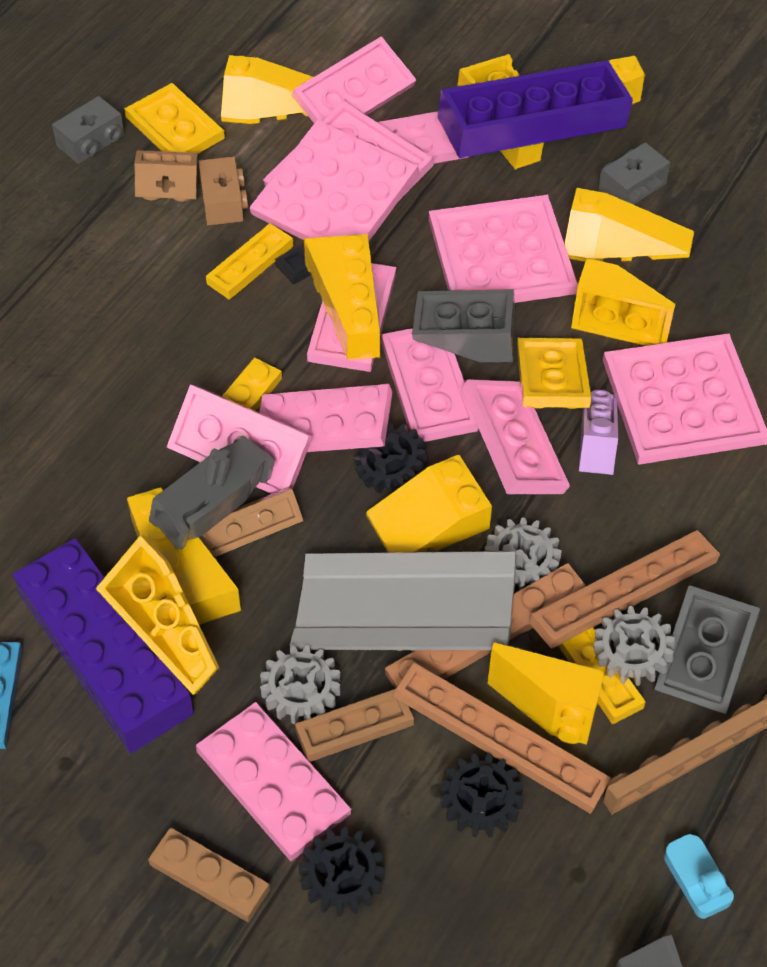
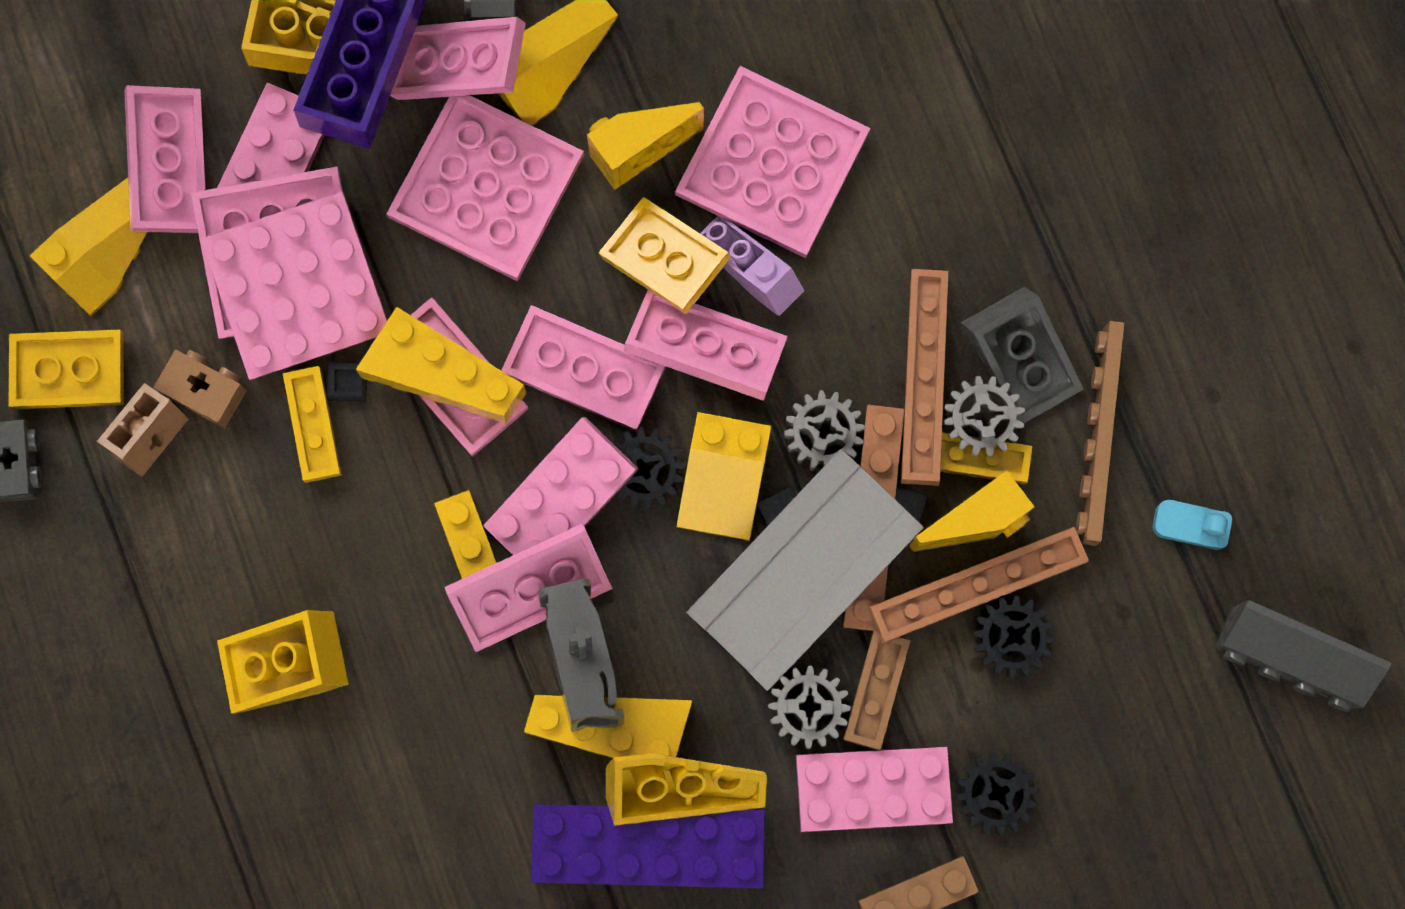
camera: 55 degrees left, 25 degrees up
medium nougat plate [199,487,304,557] -> none
dark grey slope [412,289,516,363] -> none
none -> yellow slope [217,610,349,714]
none -> bright pink plate [390,17,525,100]

